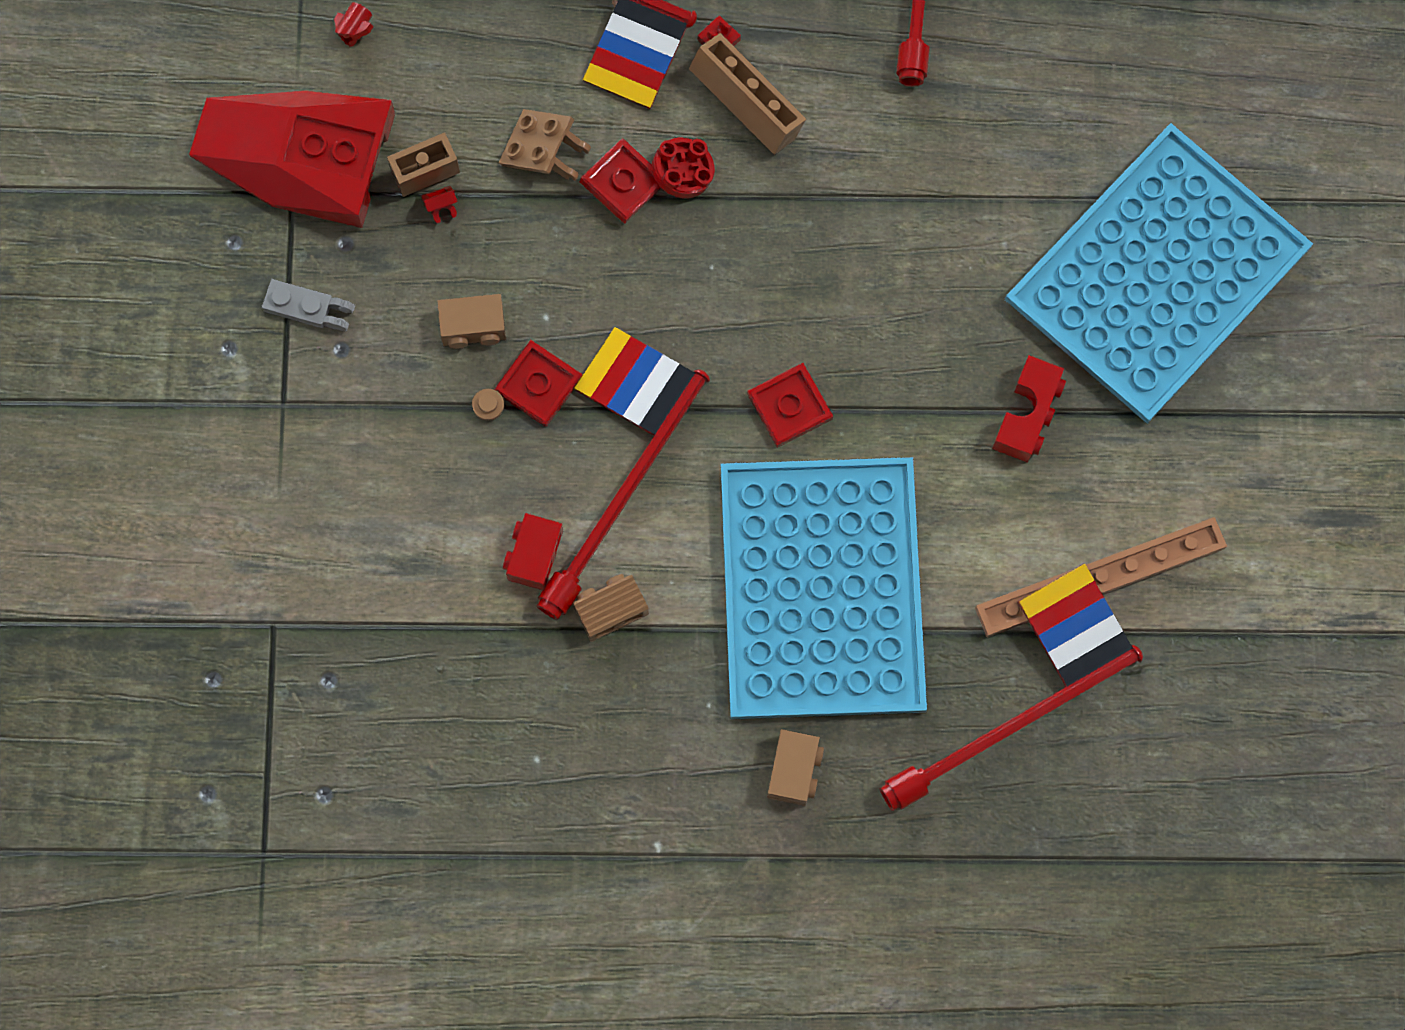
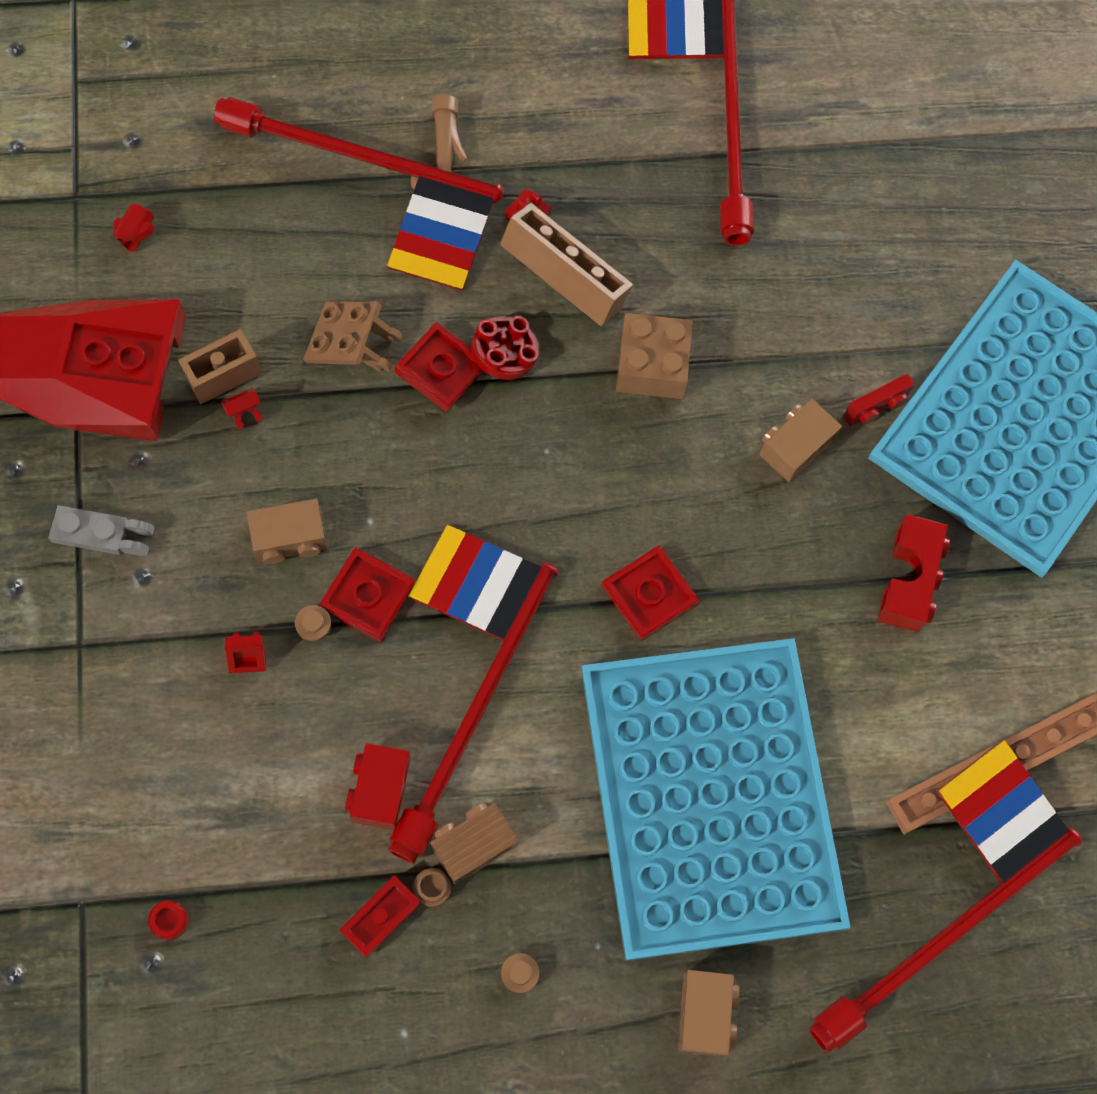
camera: 10 degrees left, 5 degrees down
none -> red tile [148,900,189,941]
none -> red tile [224,631,266,674]
none -> red plate [339,875,421,959]
none -> medium nougat plate [413,868,451,907]
none -> medium nougat plate [501,953,539,993]
none -> medium nougat brick [616,313,693,399]
none -> medium nougat brick [760,399,842,483]
none -> red plate [843,373,915,427]

